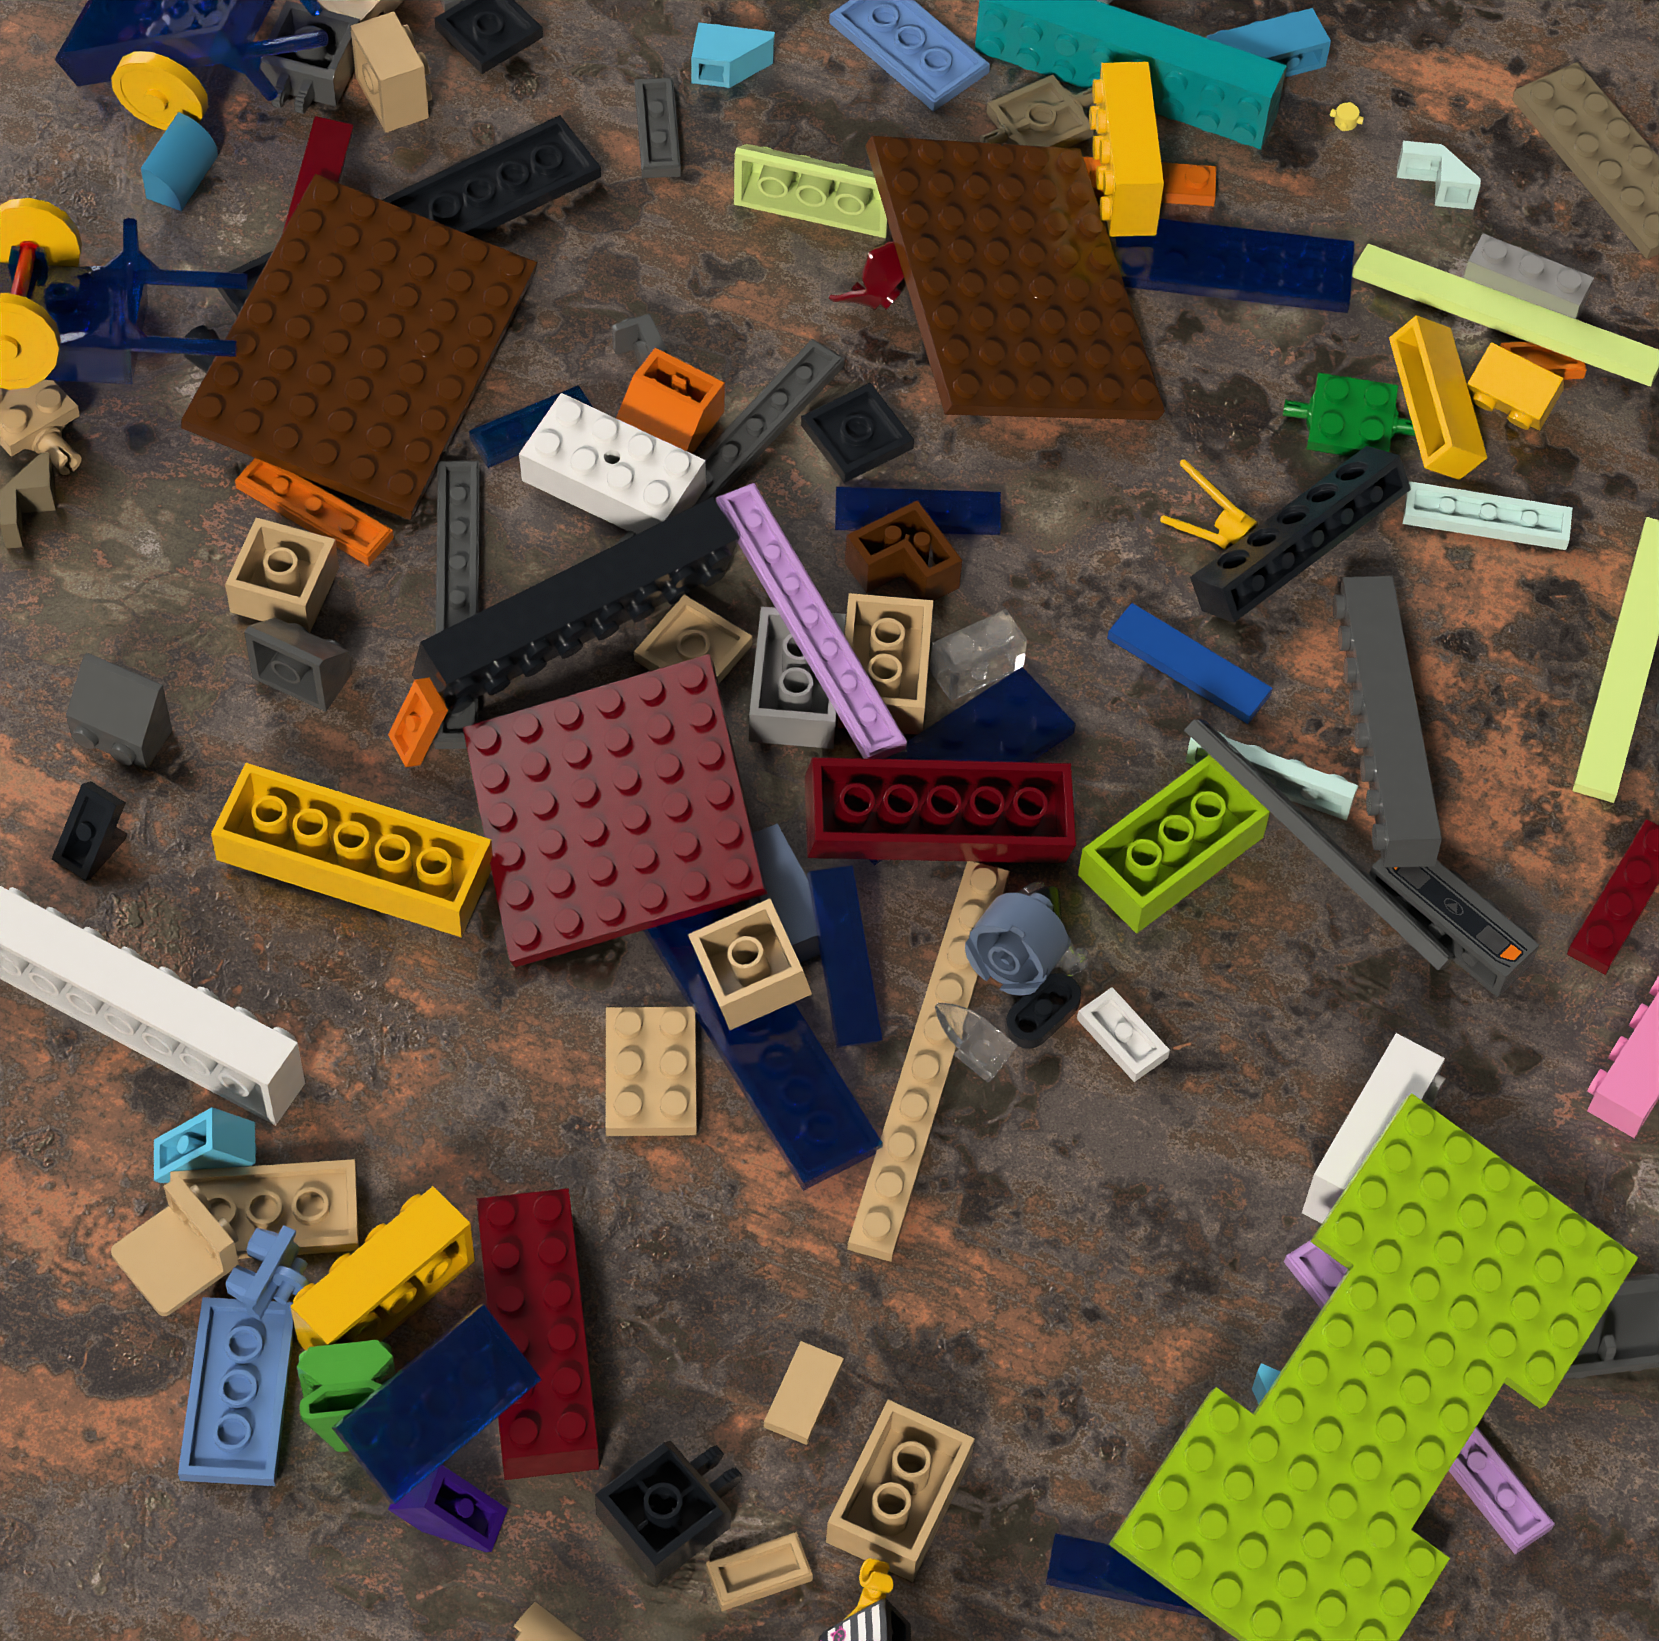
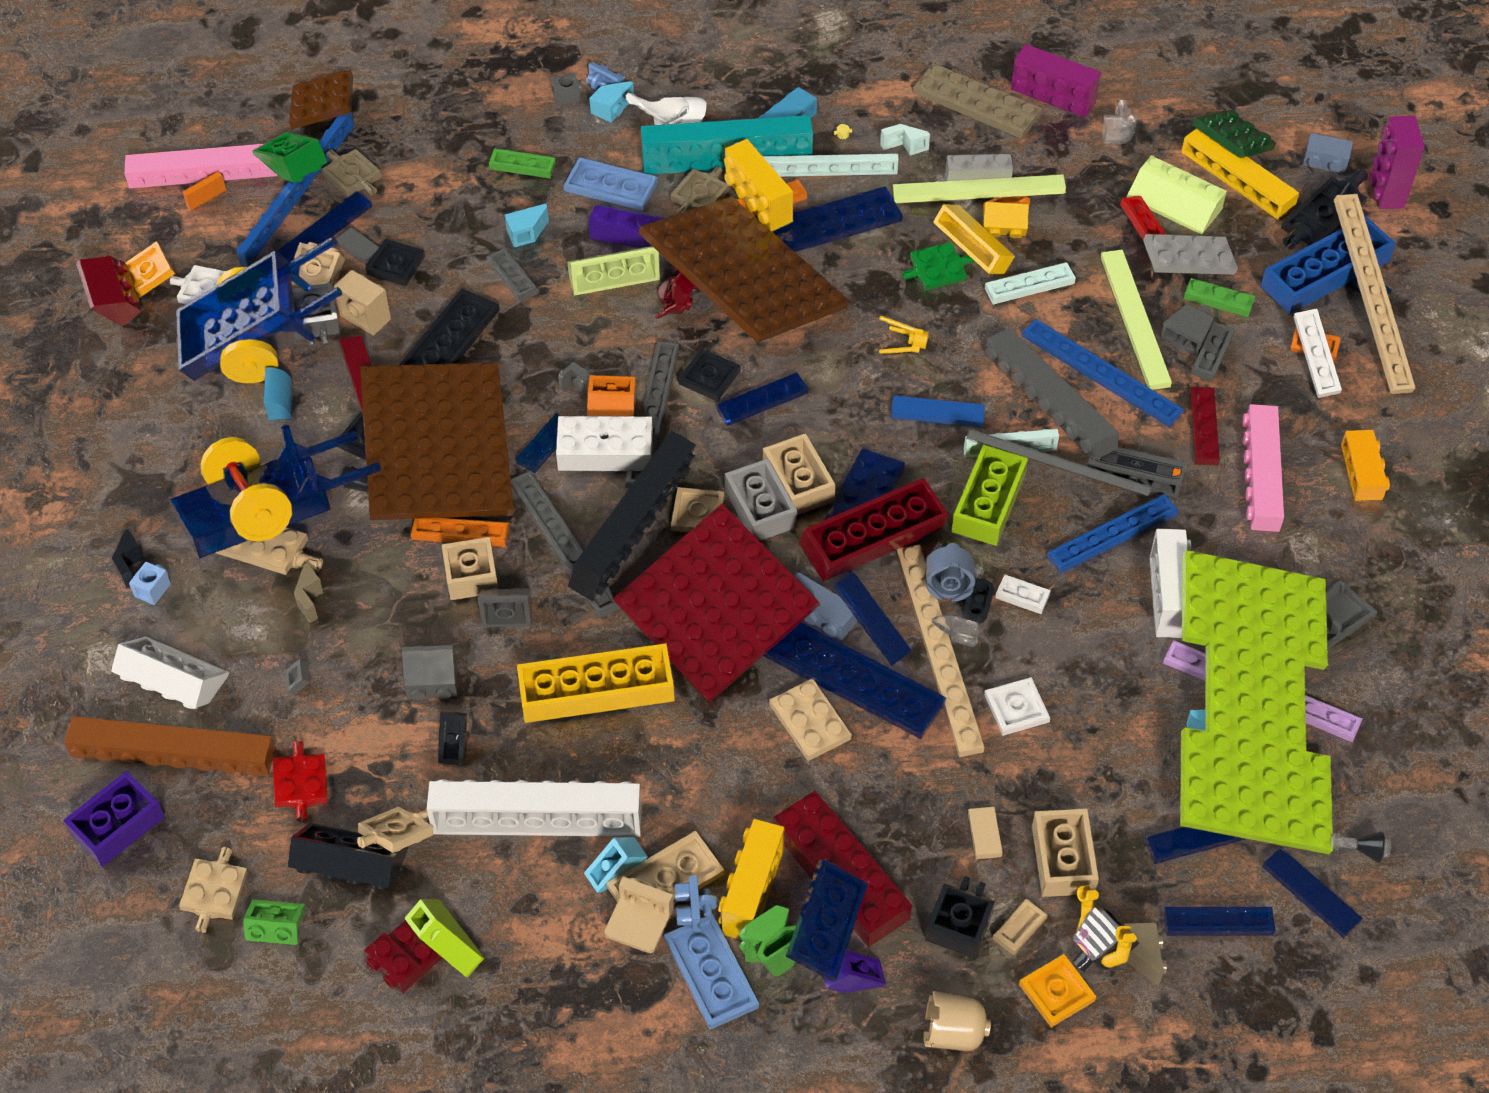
camera: 25 degrees left, 5 degrees down
orange plate [388,677,448,767] -> none
tan brick [688,899,812,1030] -> none
lavender tile [716,483,907,759] -> none
reddish brown brick [845,500,962,601] -> none
clear brick [930,609,1027,701] -> none
black brick [1190,446,1411,623] -> none
none -> dark purple slope [588,205,666,248]
none -> light aqua tile [763,154,898,177]
none -> white tile [984,677,1050,736]
none -> blue tile [1022,319,1184,428]
none -> blue tile [1047,494,1179,574]

